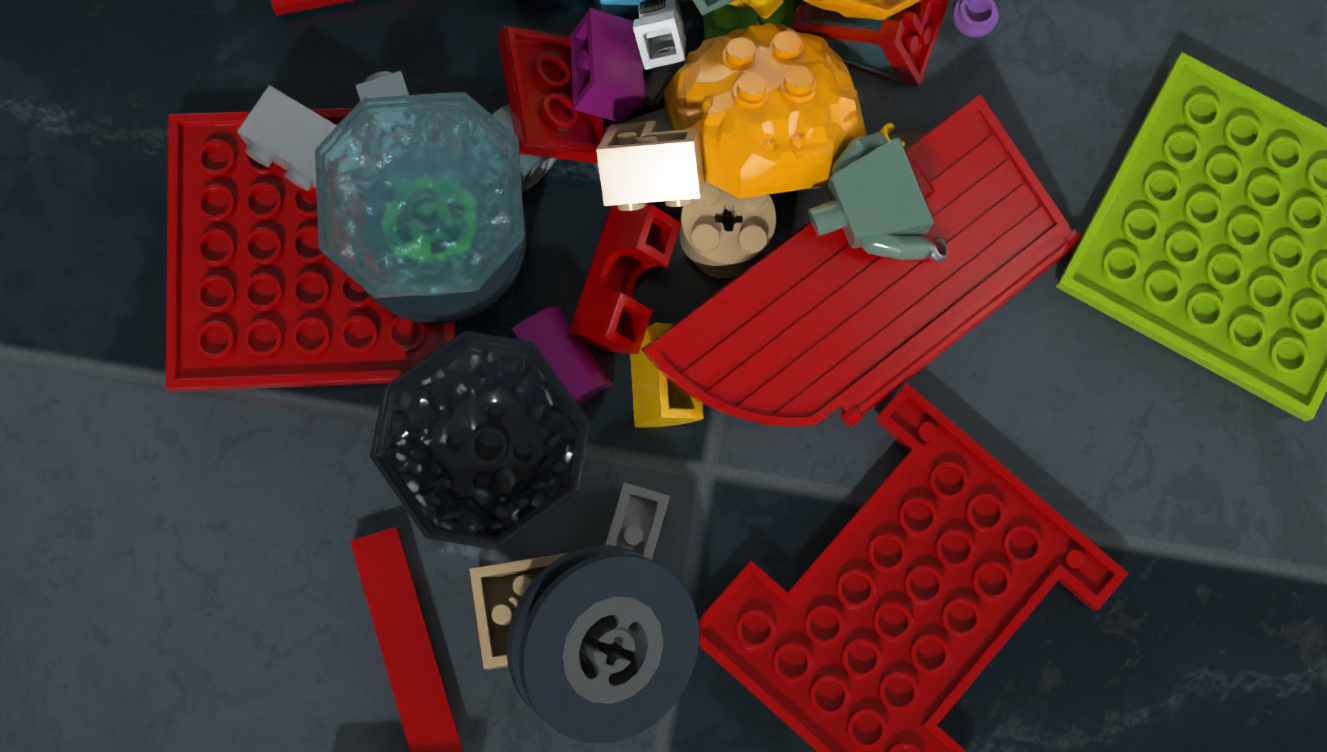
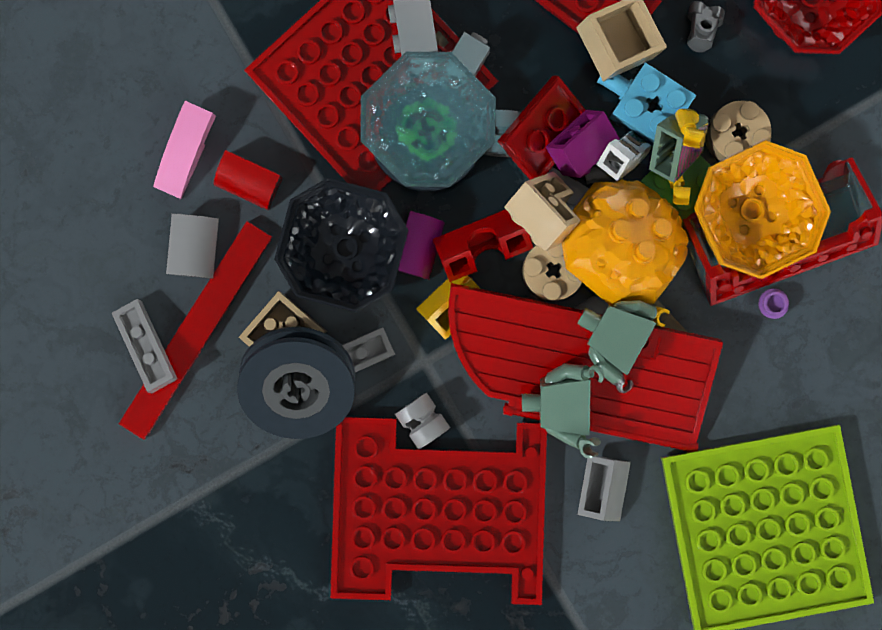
camera: 55 degrees right, 10 degrees up
none -> bright pink slope [153,101,216,199]
none -> light grey brick [166,214,219,278]
none -> red brick [214,150,283,210]
none -> light grey wheel [395,392,450,449]
none -> sand green torso [522,363,604,459]
none -> light grey brick [577,456,631,521]

